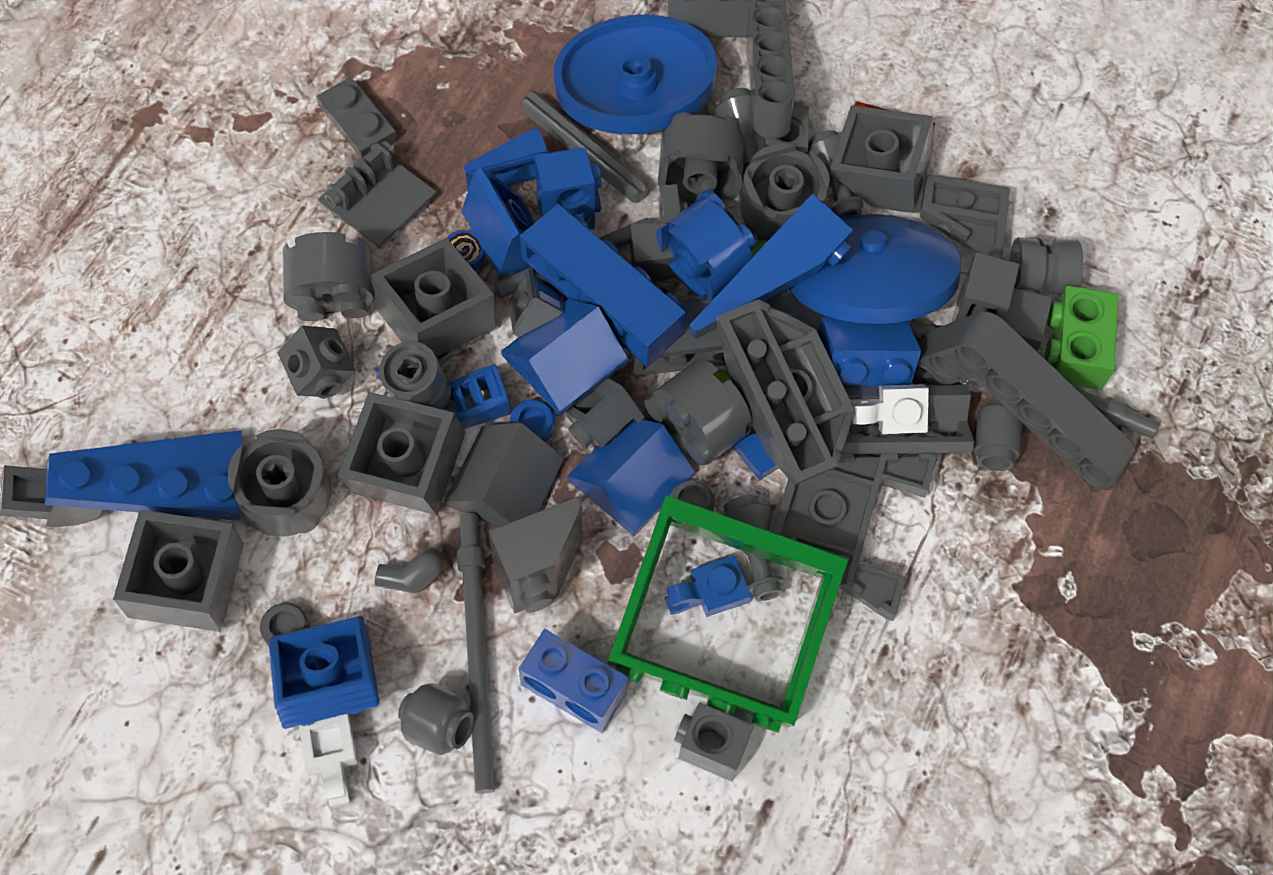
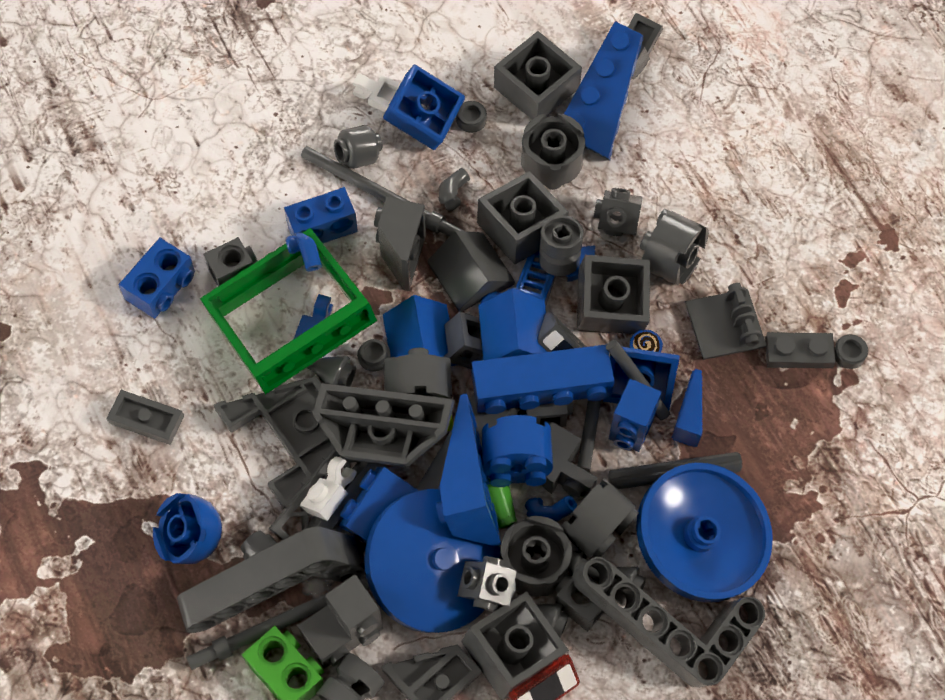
camera: 130 degrees right, 0 degrees up
none -> dark grey plate [106,389,184,445]
none -> blue brick [118,237,195,319]
none -> blue cylinder [153,493,222,564]
none -> blue arm [285,232,322,272]
none -> dark grey brick [457,556,517,611]
none -> dark grey bar [606,340,670,420]
none -> dark grey tile [834,334,868,369]

